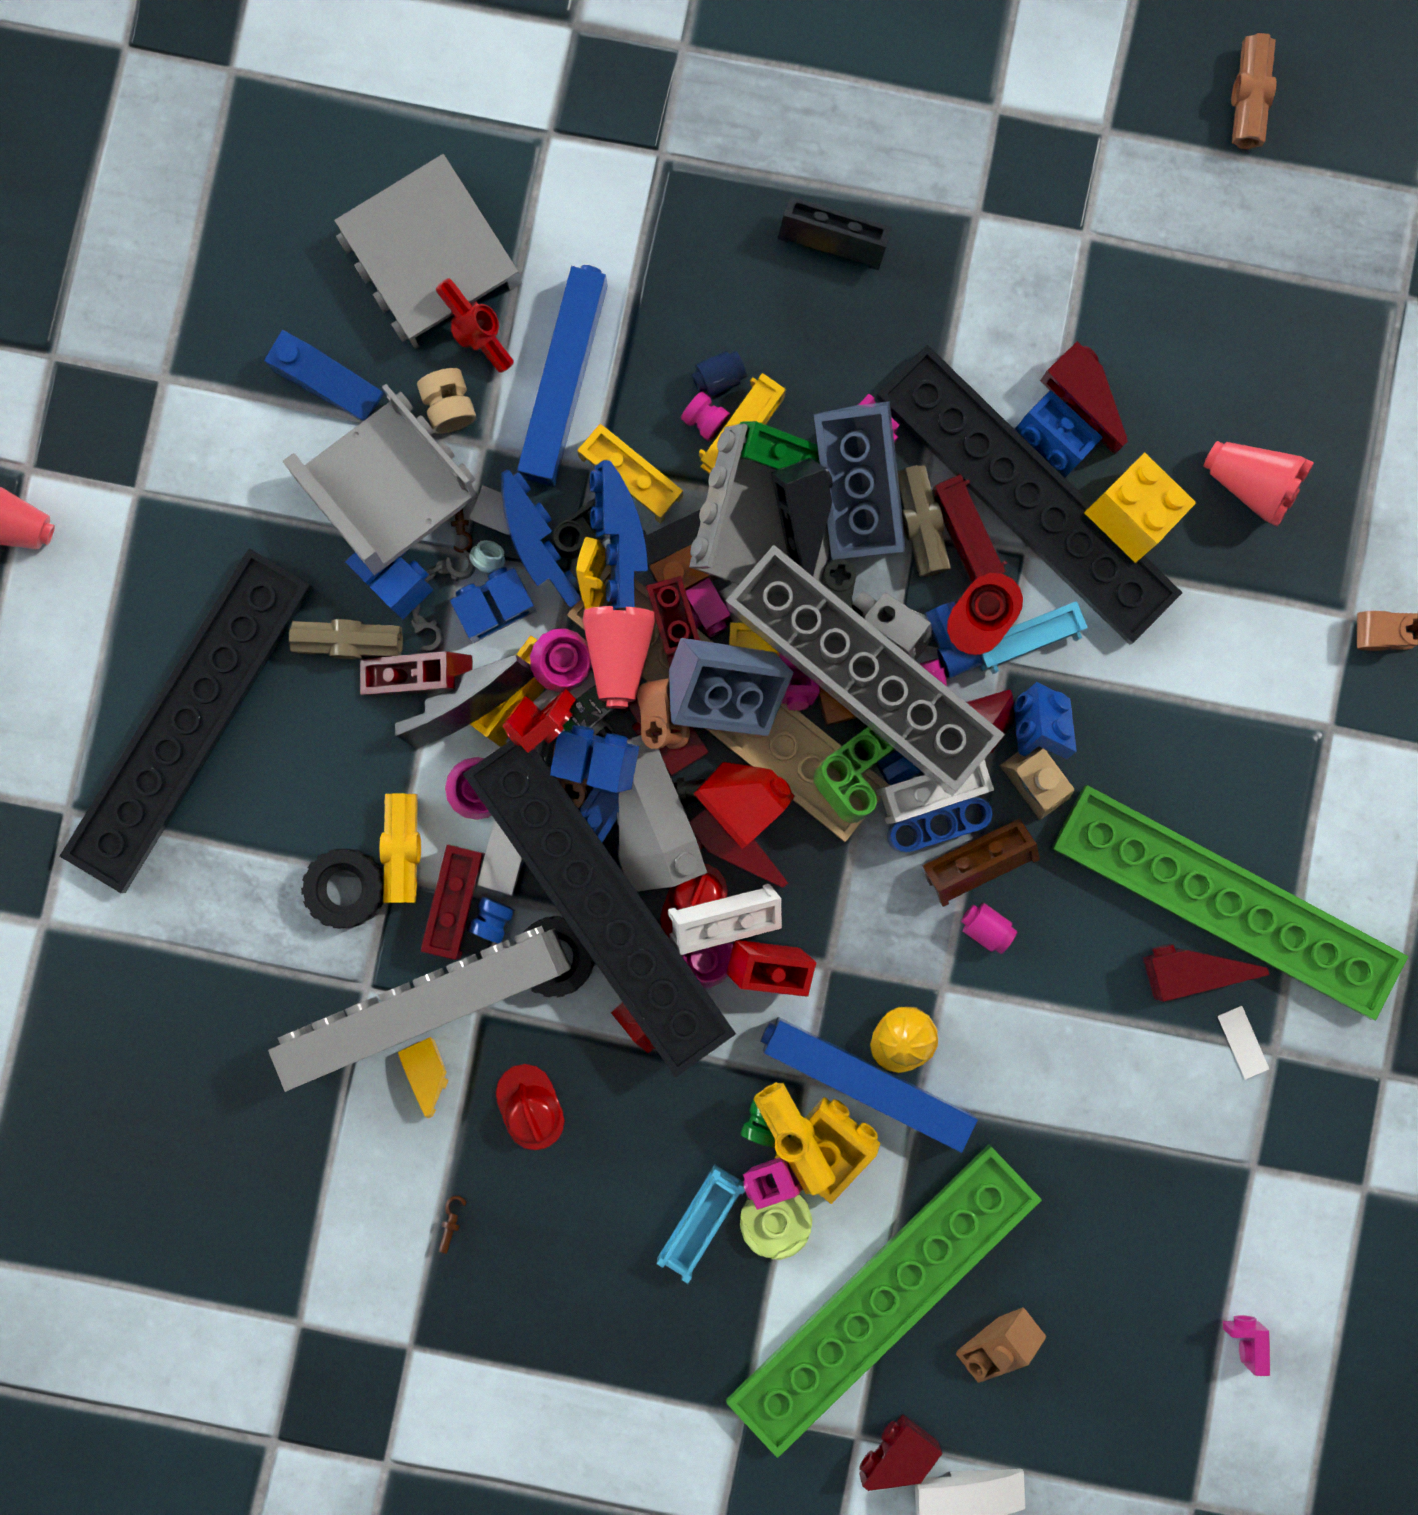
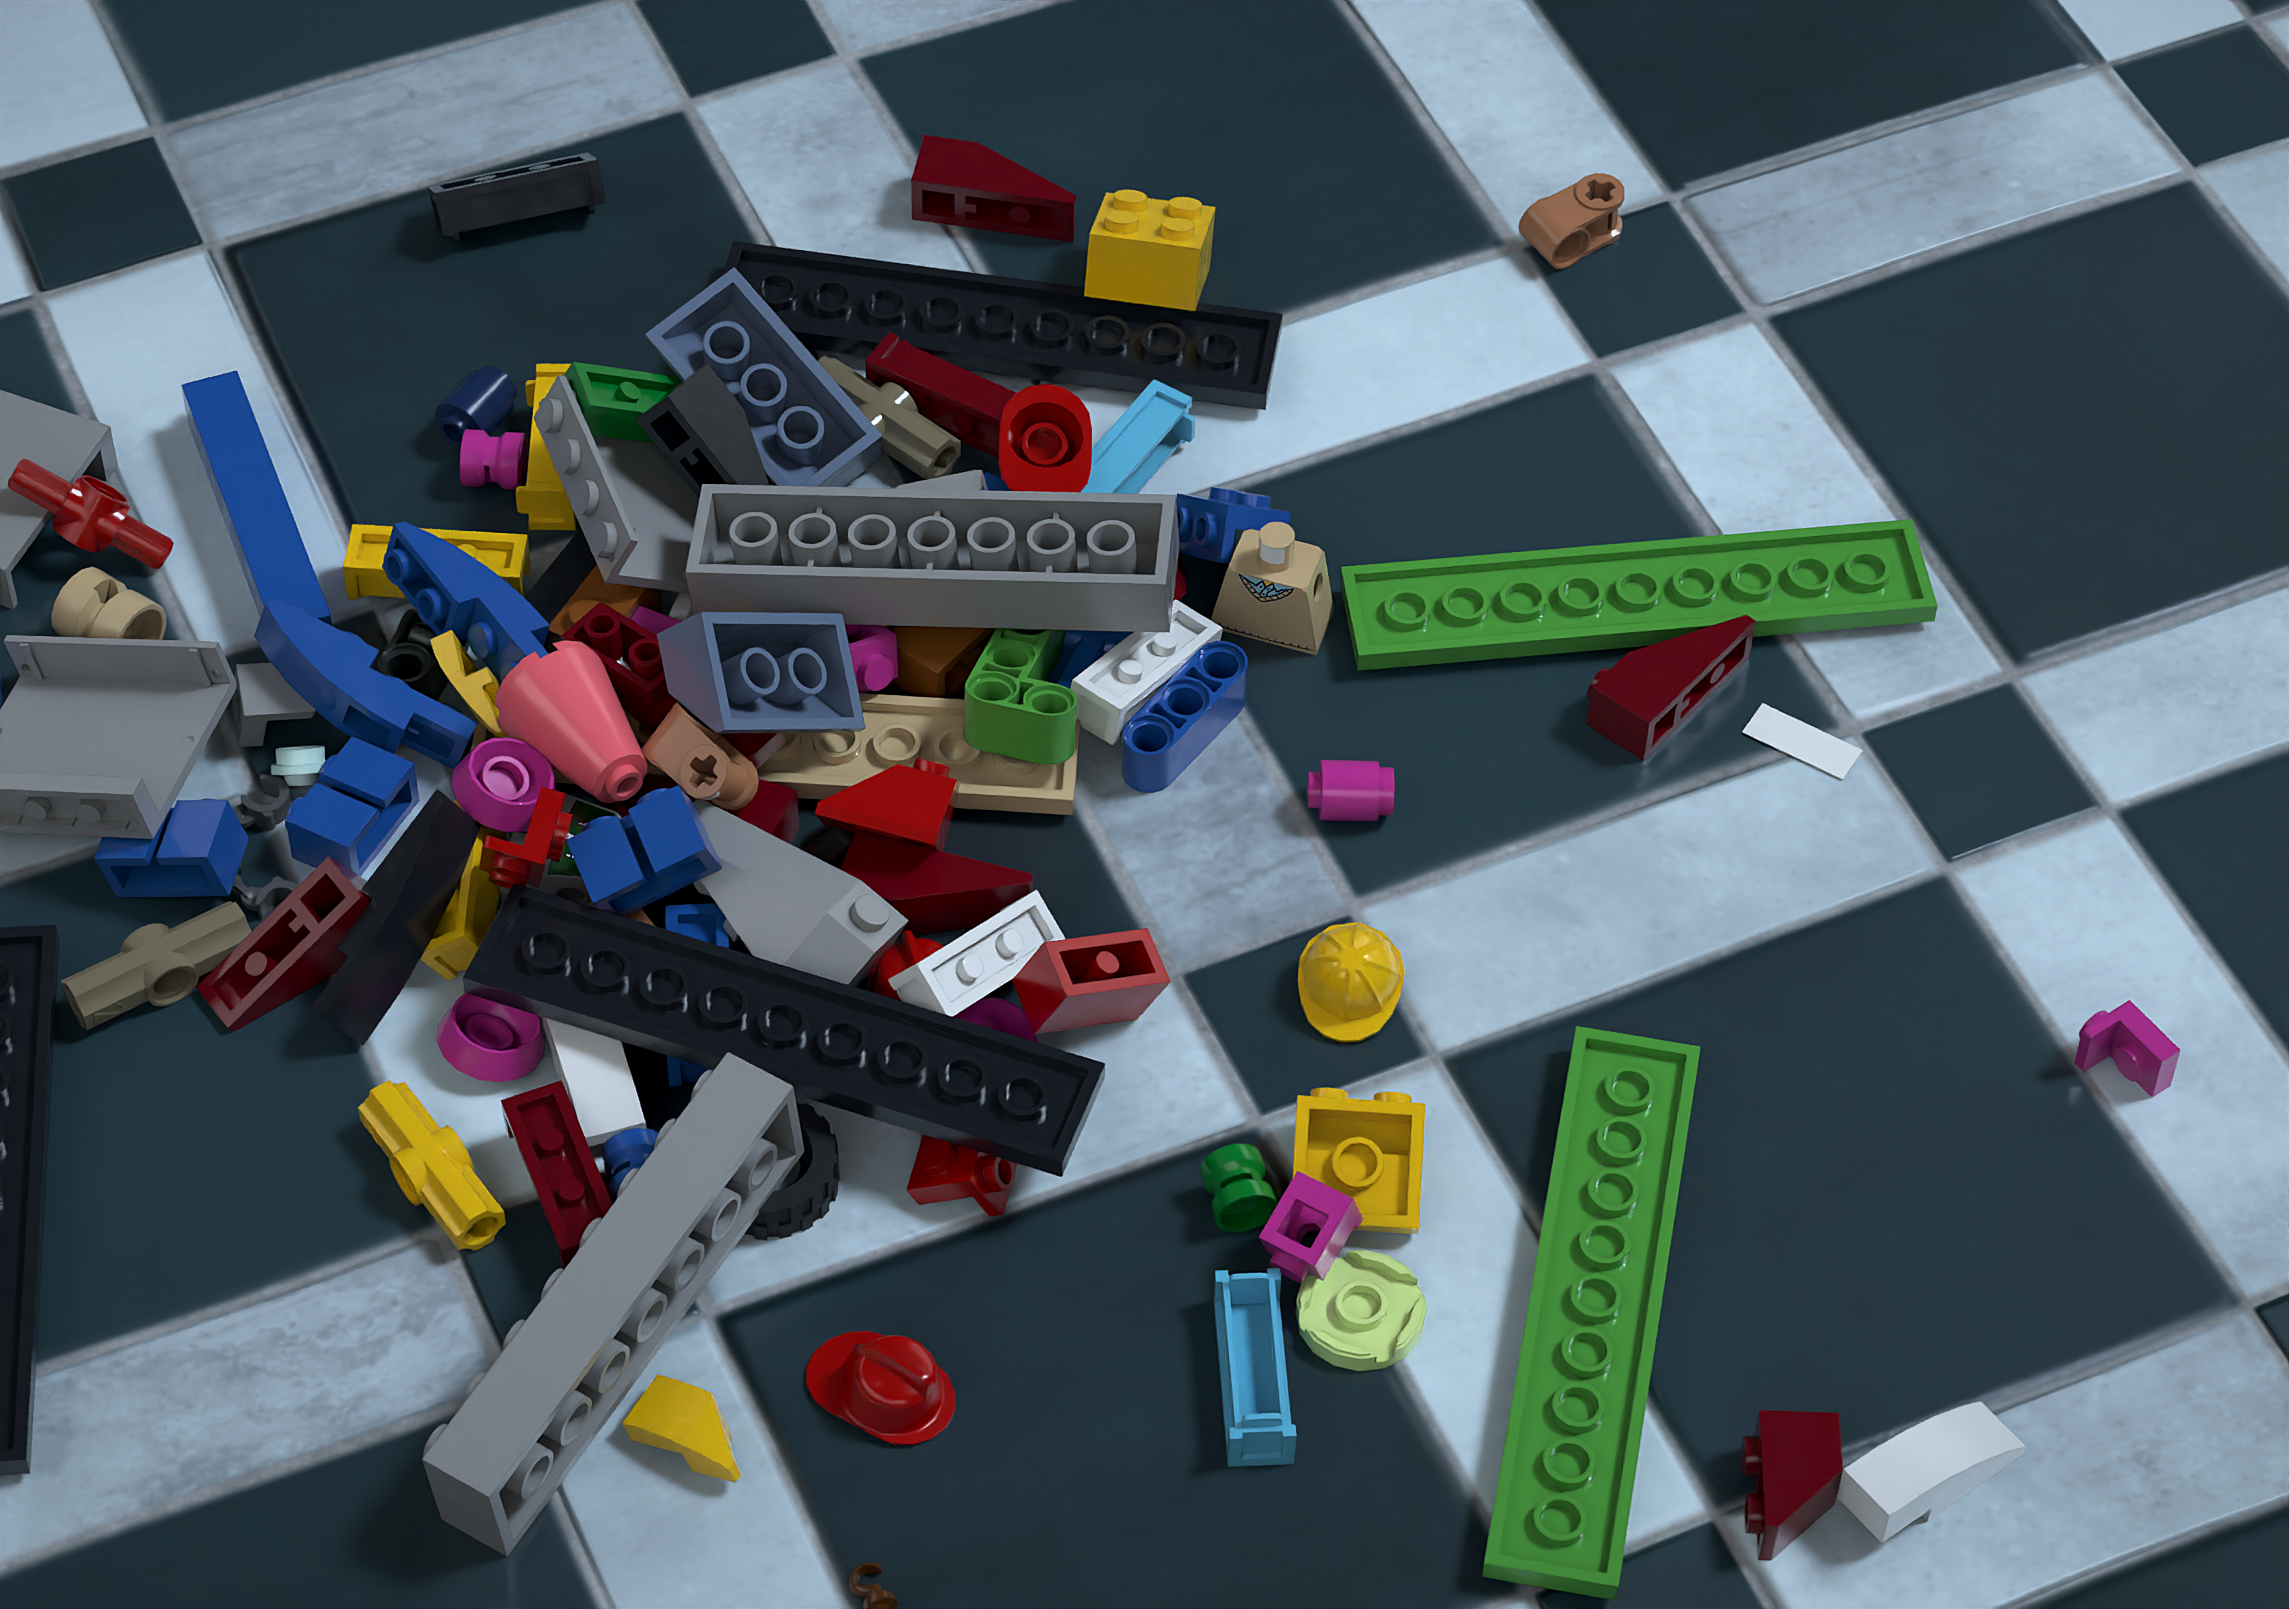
camera: 35 degrees left, 35 degrees down
black tyre [301,849,384,929] -> none
reddish brown hand [451,509,473,553] -> none
yellow piece [753,1082,835,1196] -> none
blue brick [760,1017,978,1153] -> none
reddish brown container [922,818,1040,907] -> none
medium nougat slope [956,1307,1047,1383] -> none
blue bracket [1015,390,1103,478] -> none
coral cone [1203,441,1314,527] -> none

